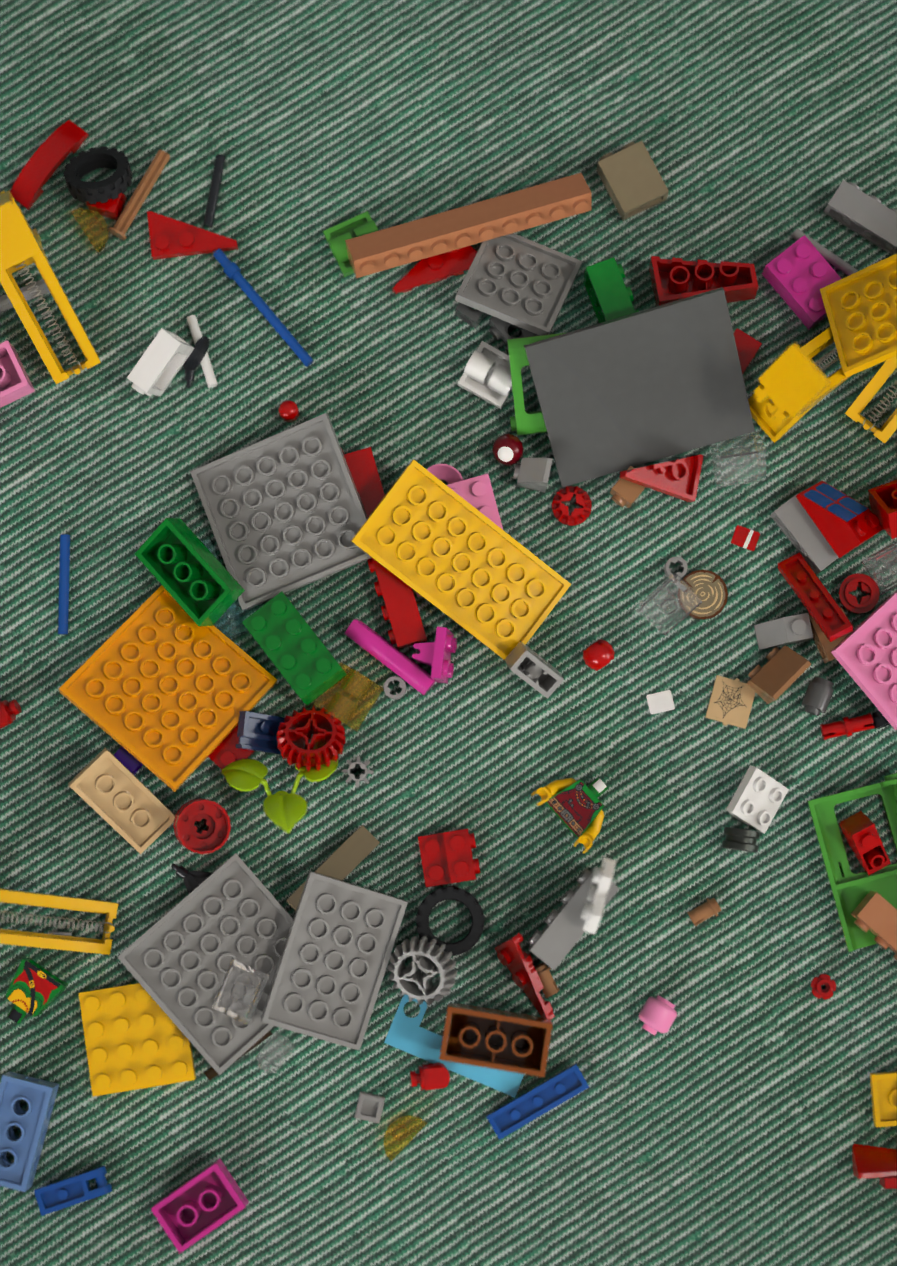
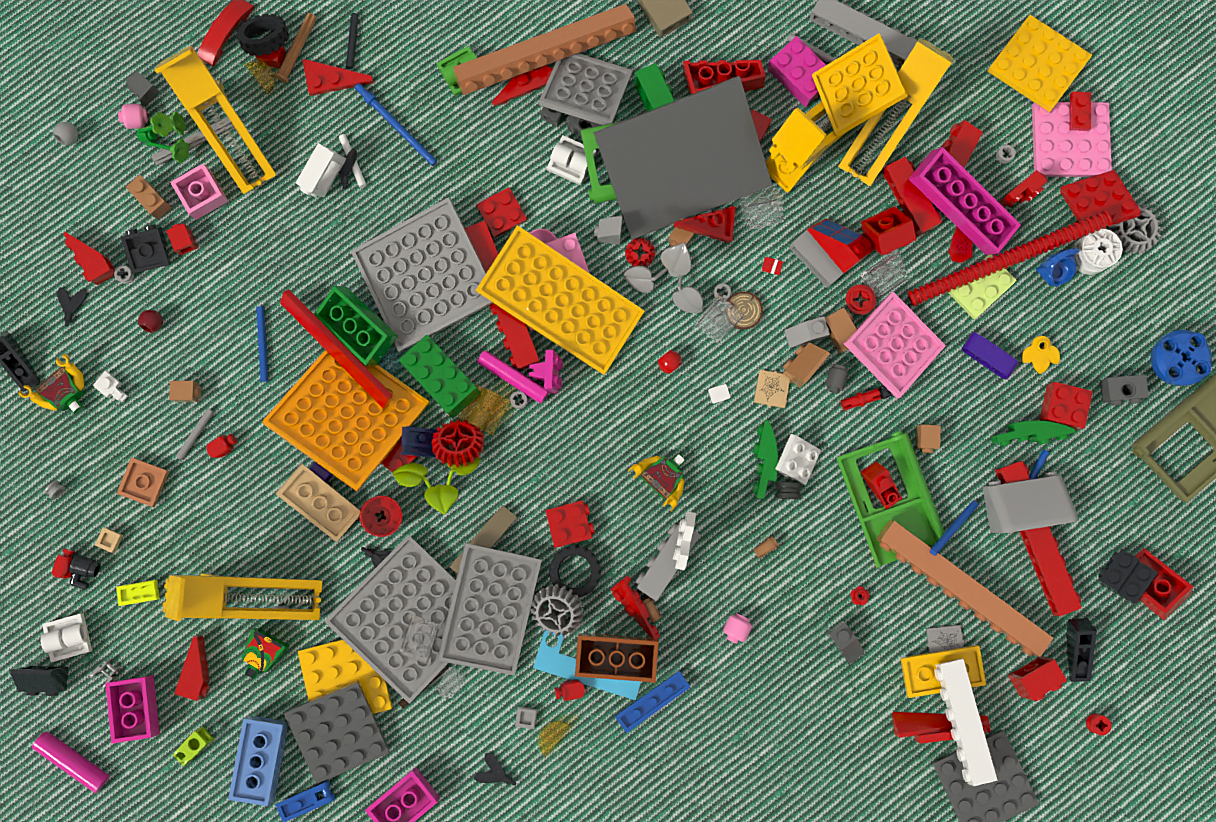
camera: 10 degrees left, 0 degrees up
red piece [279,400,299,422] -> none
light grey gear [342,756,374,788] -> none
dark red piece [492,434,524,465] -> none
light grey brick [504,641,564,699] -> none
red plate [778,552,853,642] -> none
none -> red tile [280,289,393,409]
none -> dark grey plate [284,680,390,784]
none -> black piece [474,753,517,786]
none -> red plate [476,187,527,239]
none -> light grey plant [624,242,703,313]
none -> green slope [752,420,778,500]
none -> dark grey slope [825,621,865,665]

